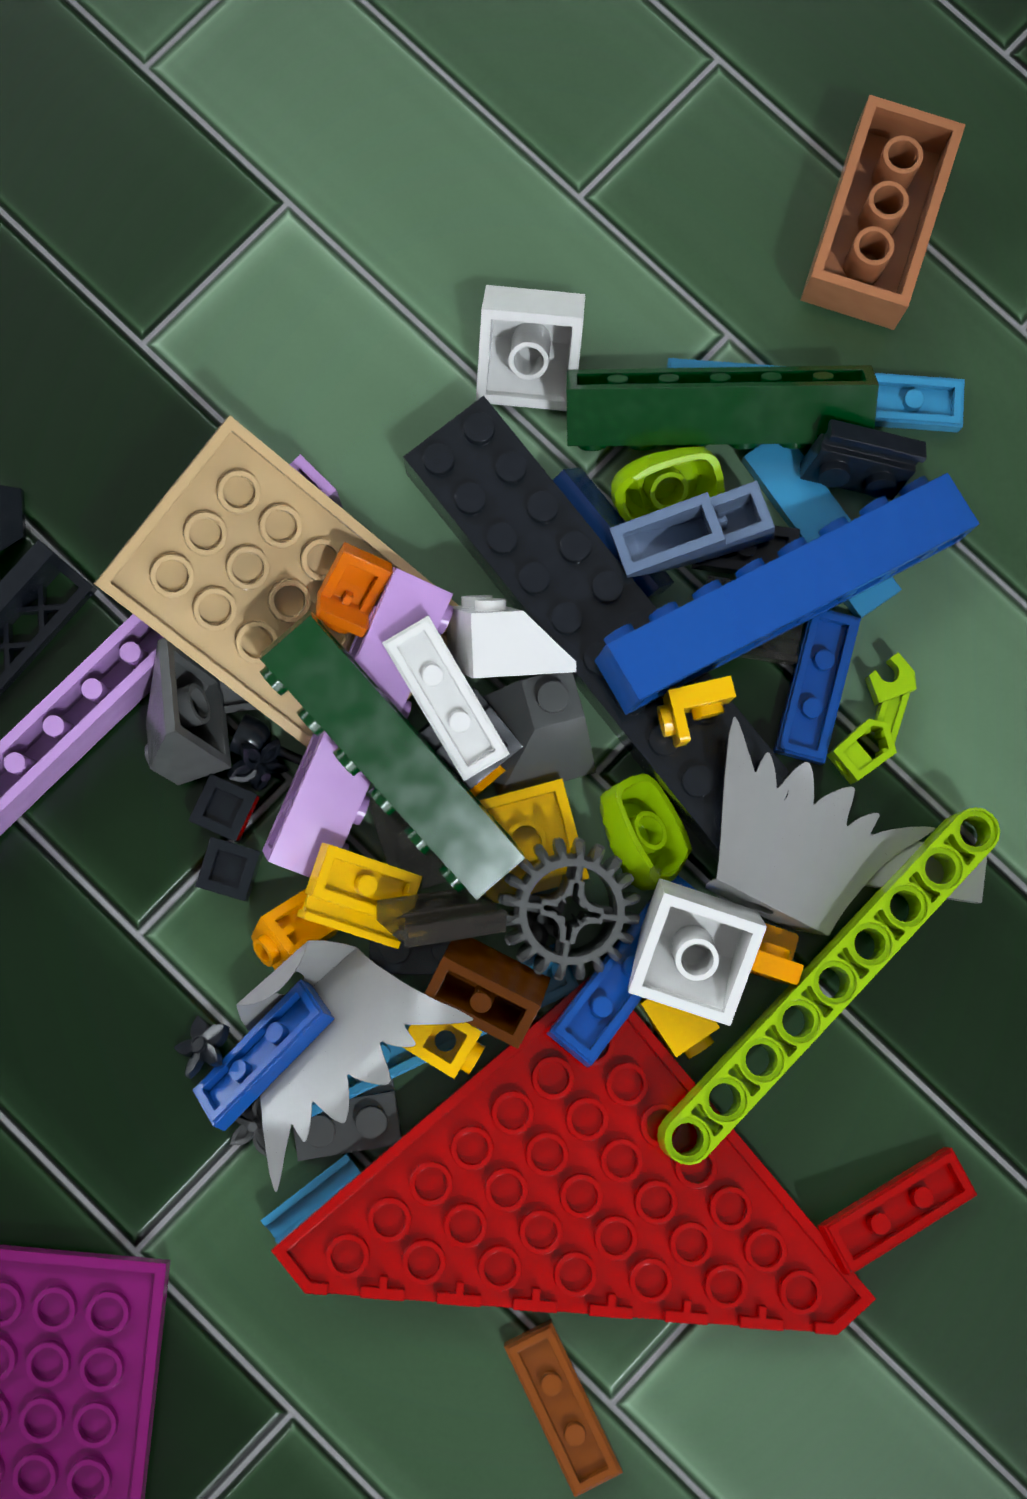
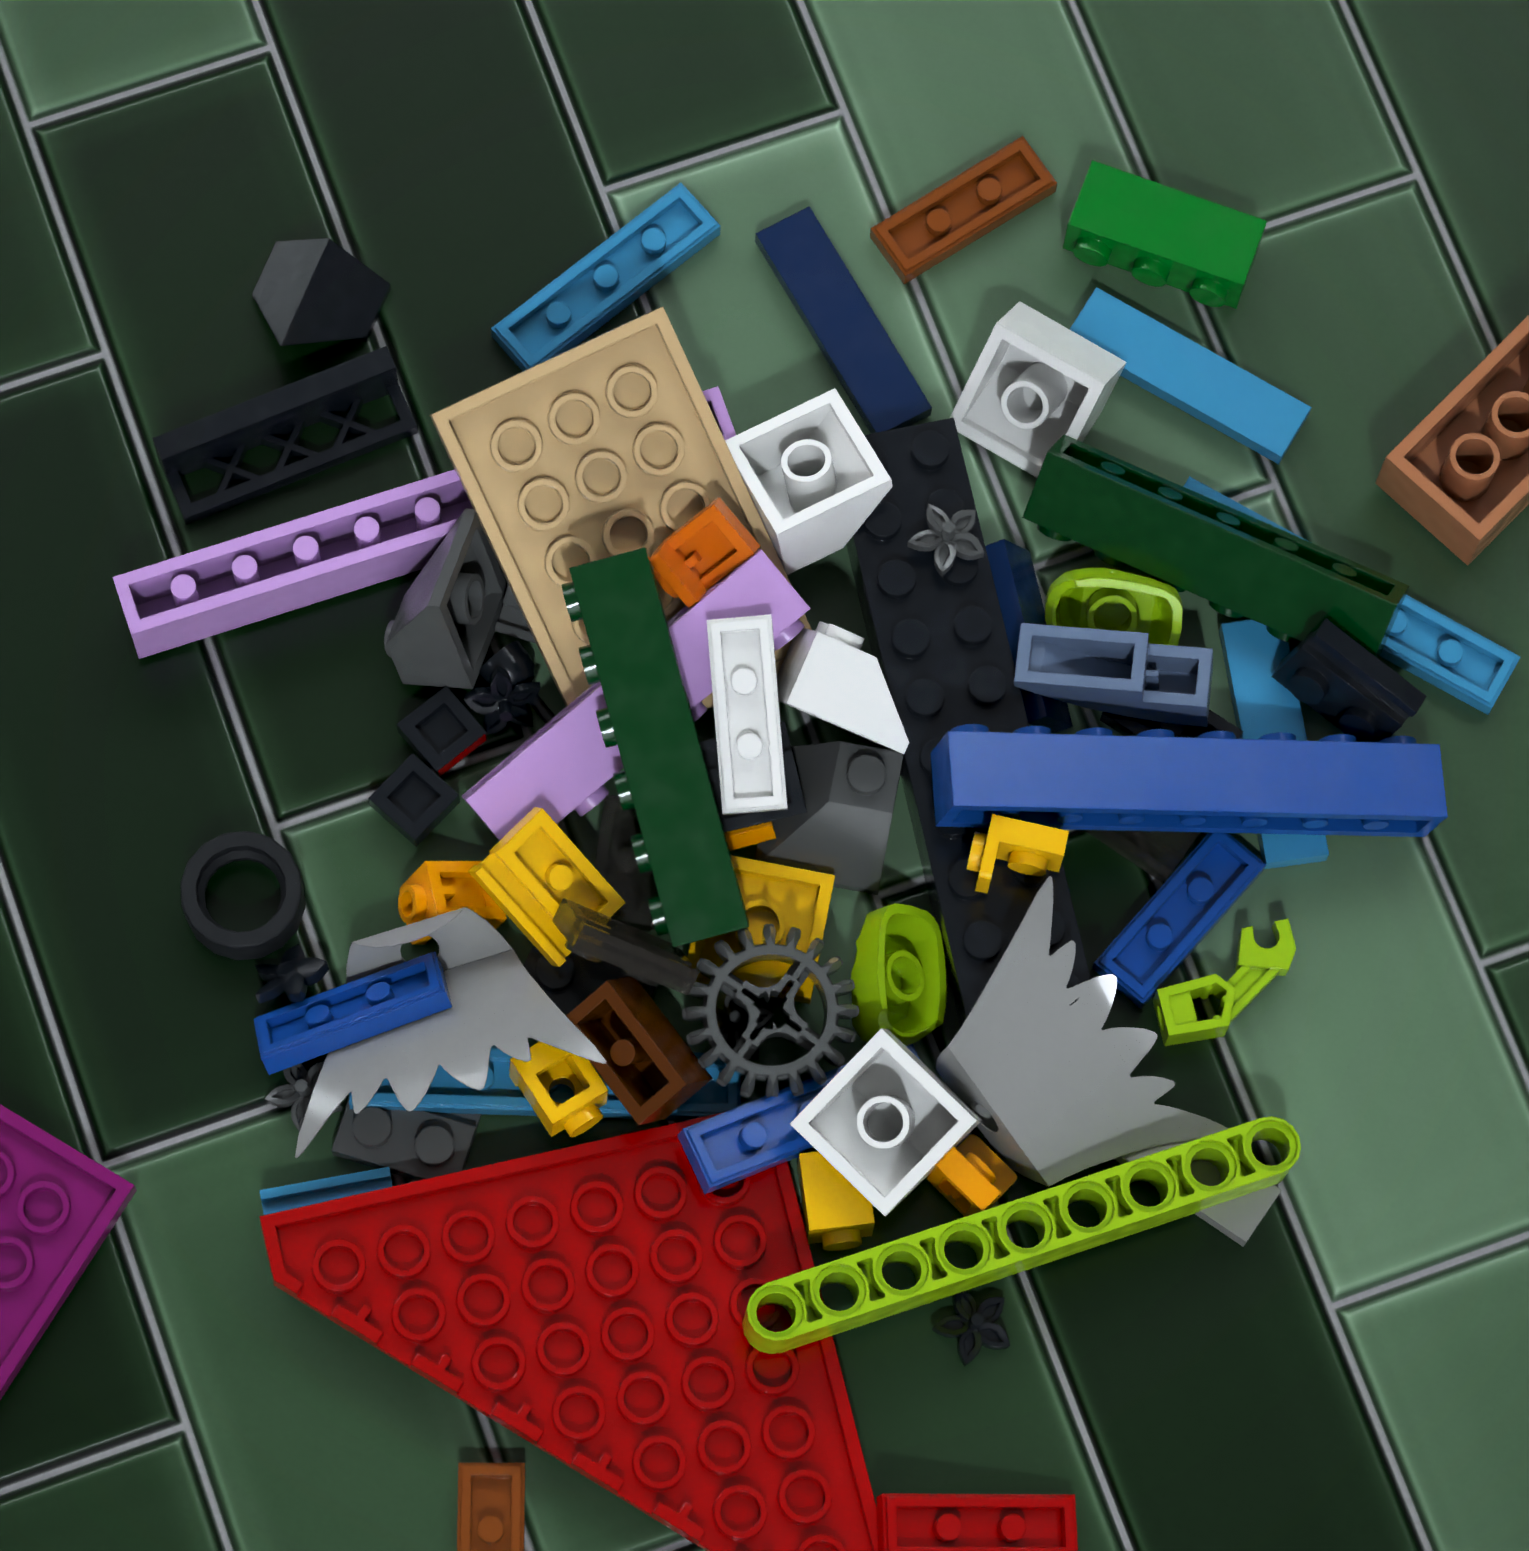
camera: 25 degrees right, 10 degrees down
none -> black tyre [180,831,305,960]
none -> dark azure tile [491,183,721,371]
none -> white slope [725,388,893,575]
none -> dark blue tile [755,206,932,434]
none -> dark orange tile [870,136,1057,284]
none -> dark grey plant [907,503,985,577]
none -> black plant [932,1291,1010,1367]
none -> green brick [1063,160,1267,309]
none -> dark azure tile [1070,287,1312,465]

